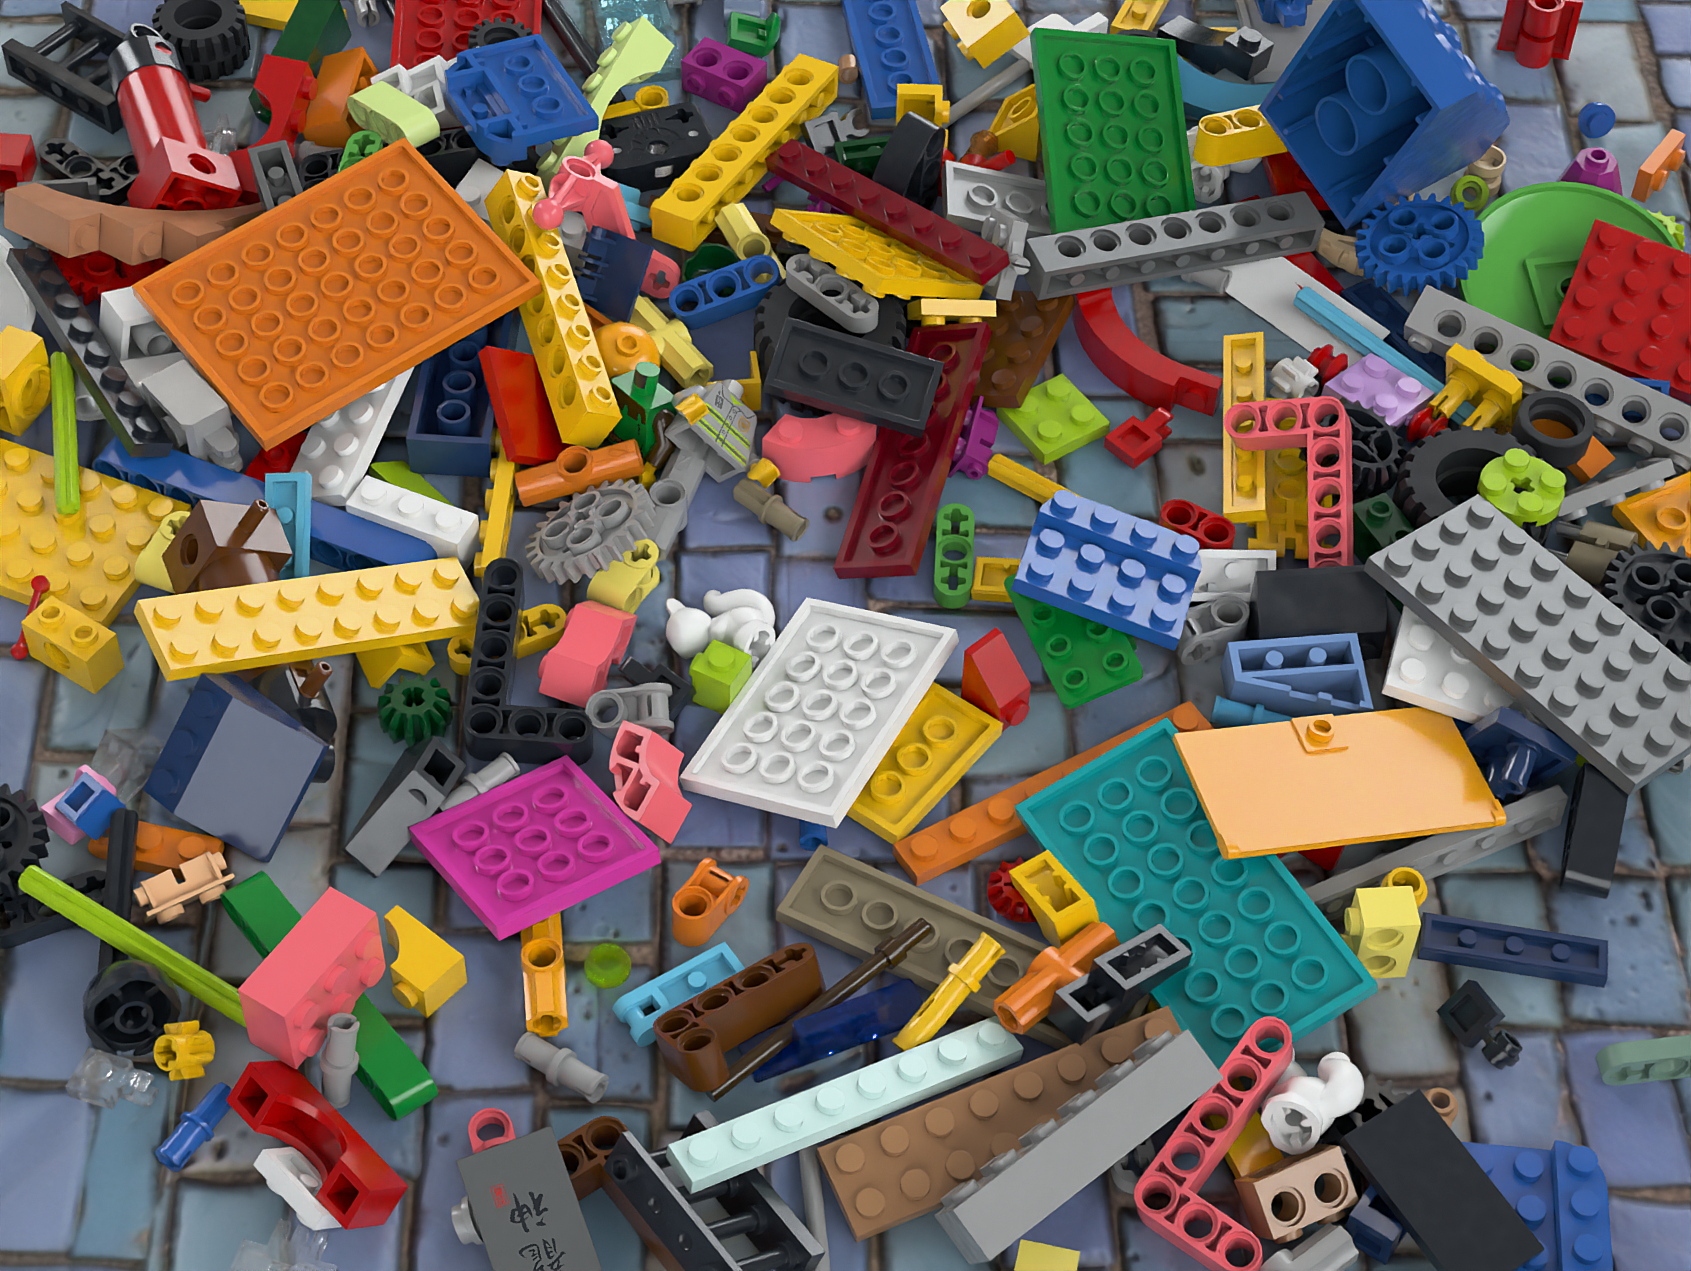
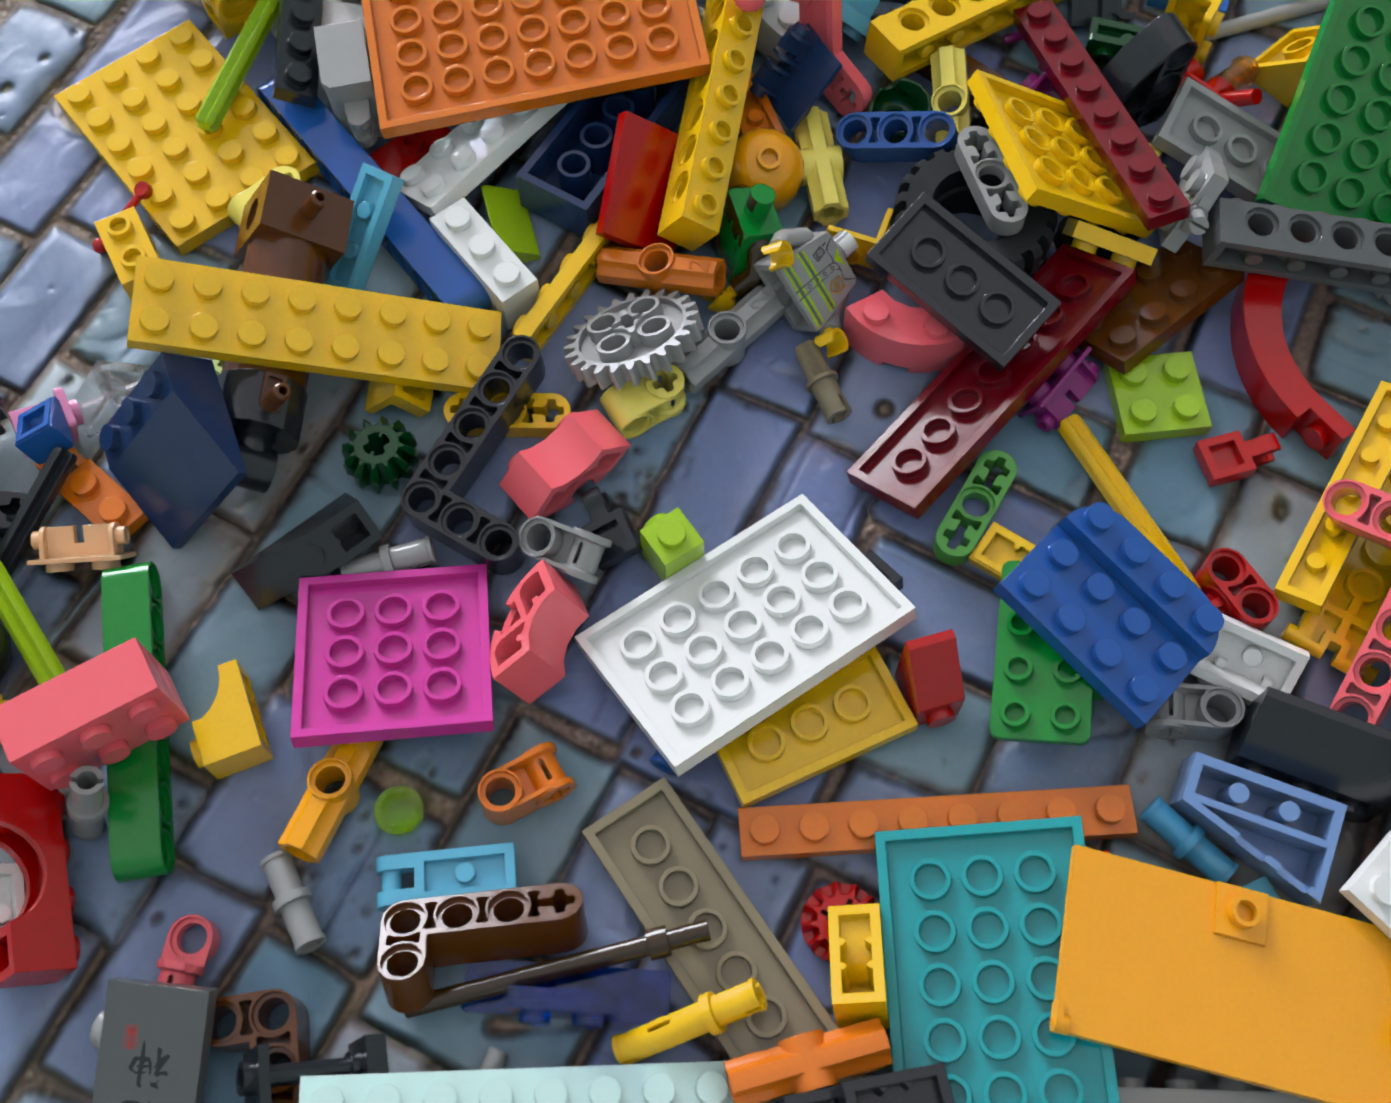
camera: 30 degrees right, 15 degrees up
white animal [666,589,775,674] -> none

